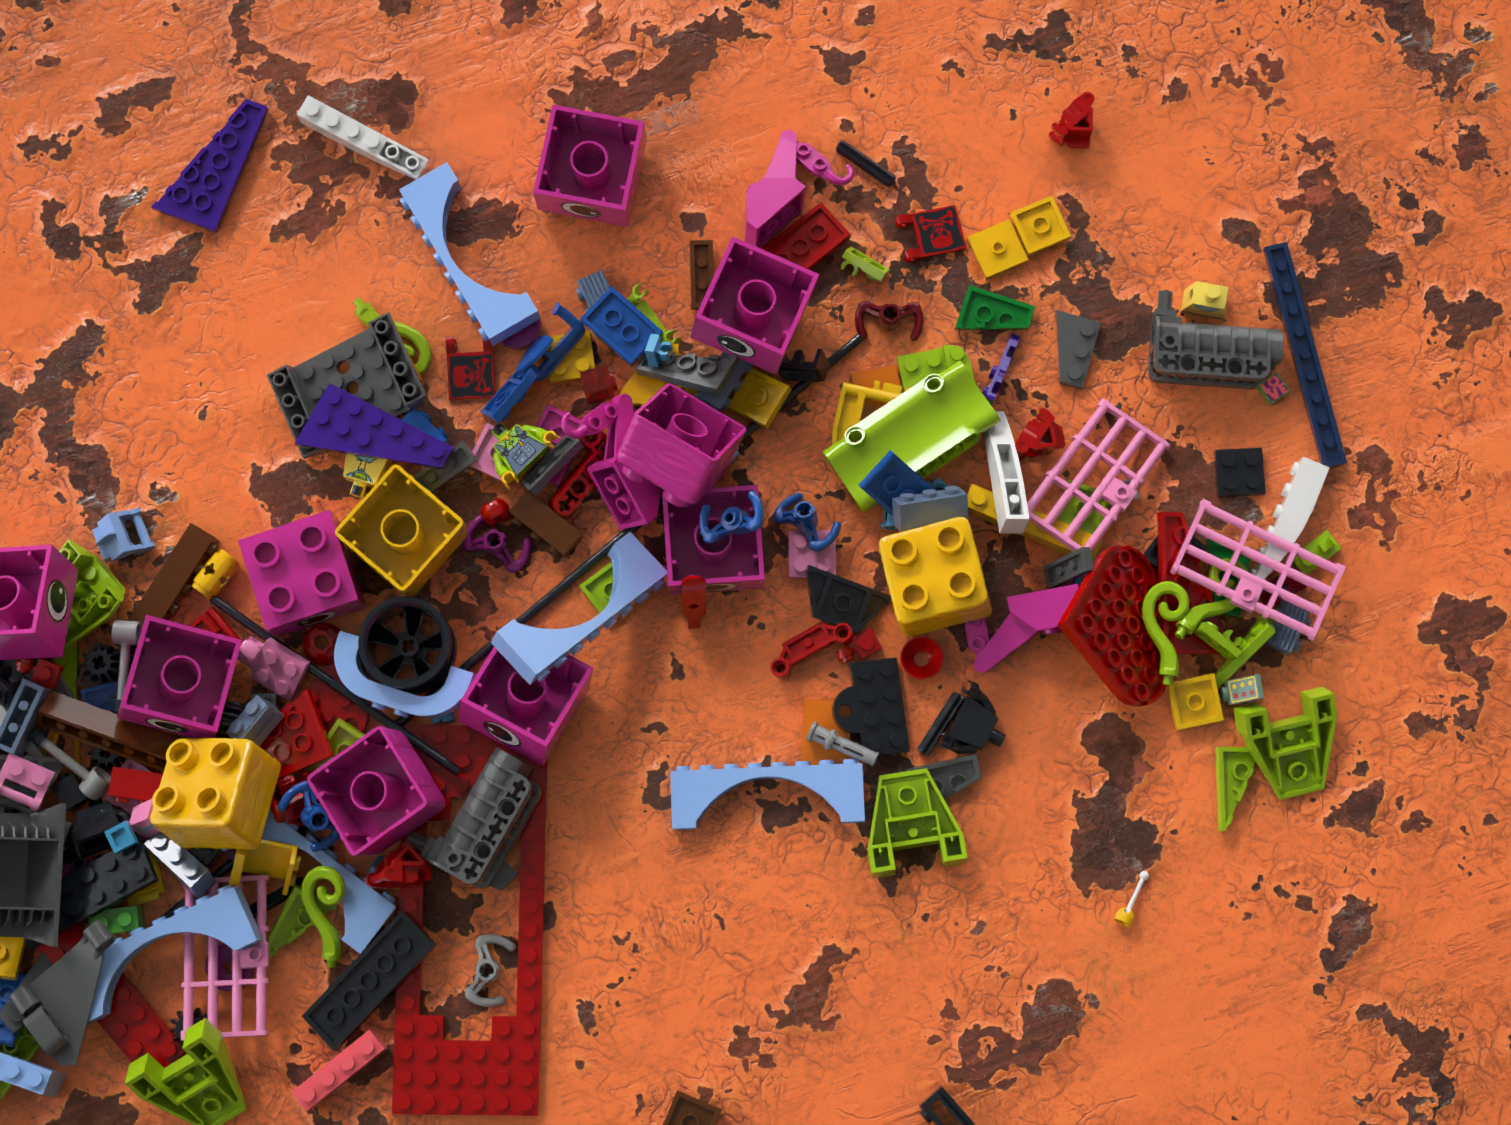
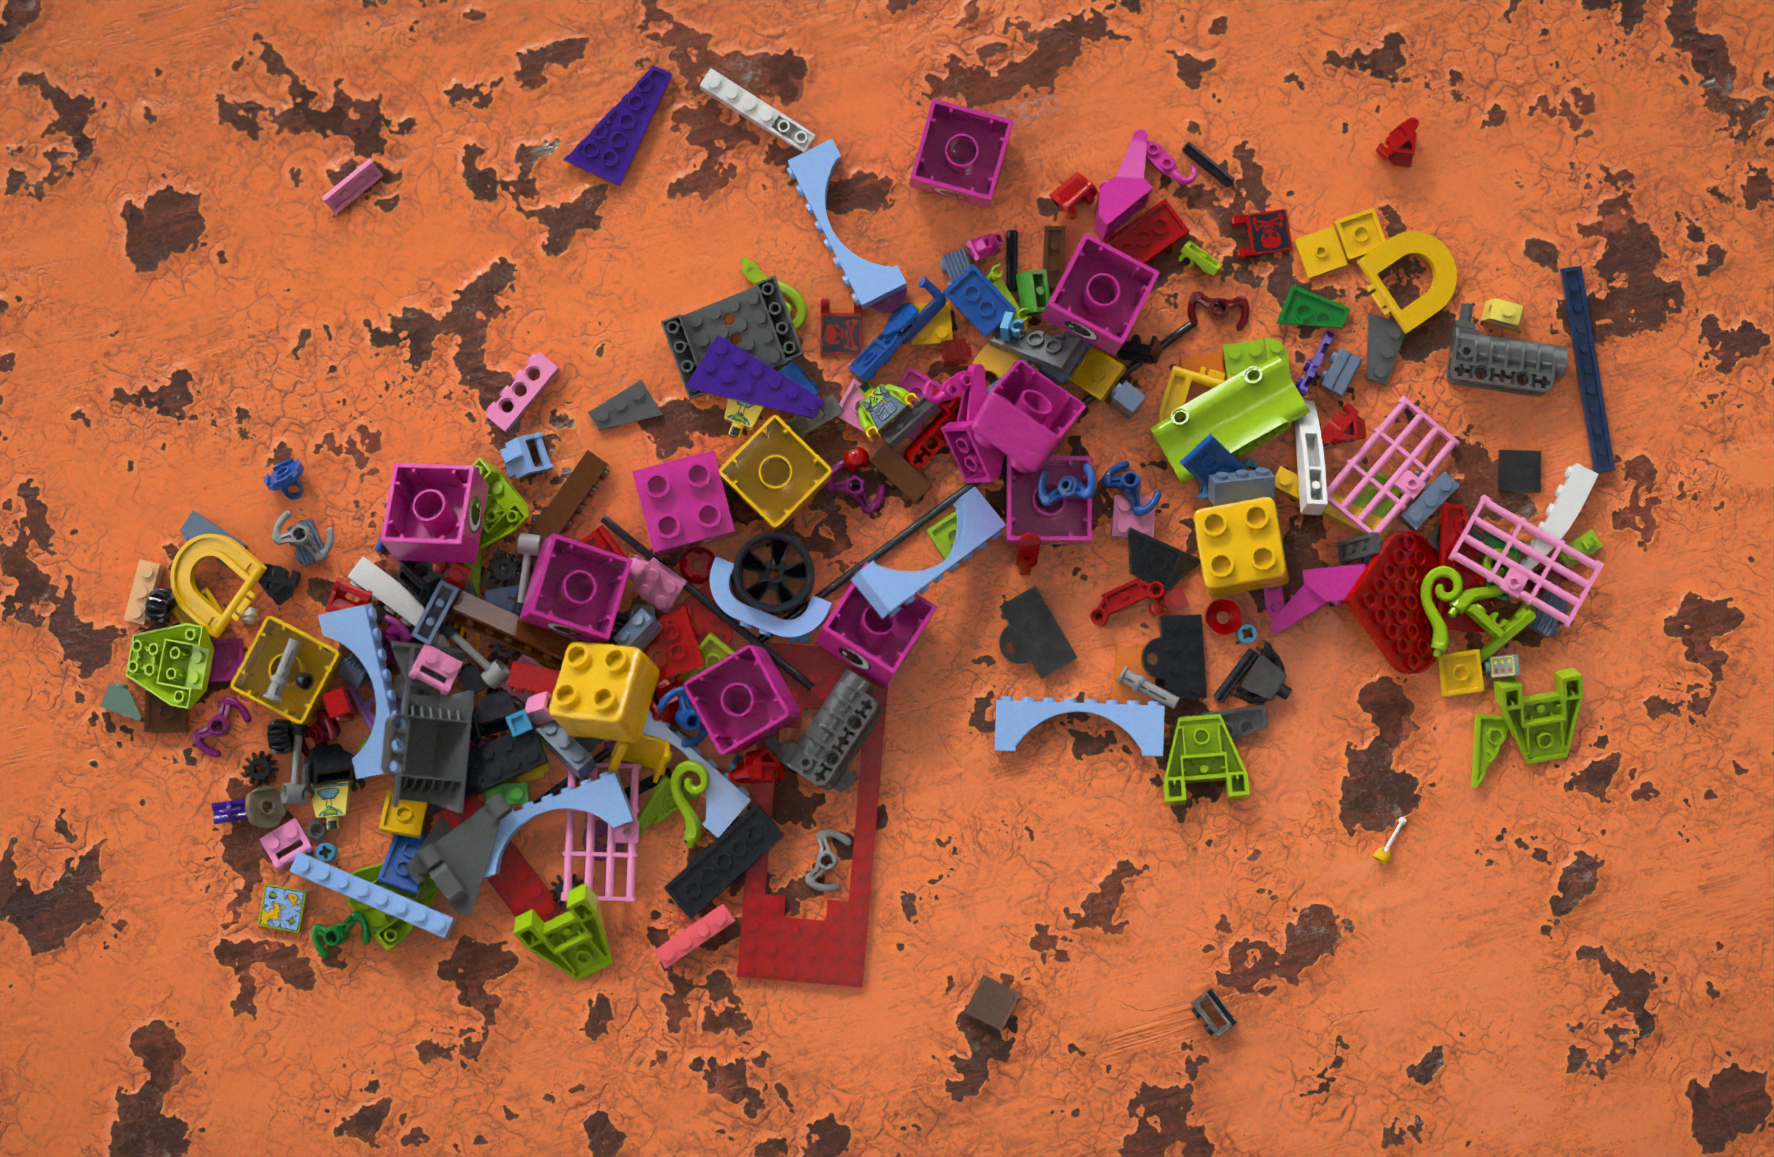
camera: 10 degrees right, 5 degrees up
yellow piece [192,549,240,600] -> none
tile [1257,372,1290,405] -> none
none -> bright pink brick [486,352,560,433]
none -> dark grey wing [588,380,663,431]
none -> dark pink hips [966,232,1004,261]
none -> black plate [999,586,1078,679]
none -> black axle [1006,230,1018,292]
none -> bright green brick [1016,269,1050,316]
none -> red piece [1049,172,1098,220]
none -> sand blue brick [1110,381,1146,420]
none -> dark azure bush [1237,624,1257,644]
none -> sand blue brick [1319,348,1362,398]
none -> yellow piece [1356,231,1457,334]
none -> sand blue brick [1398,471,1460,531]

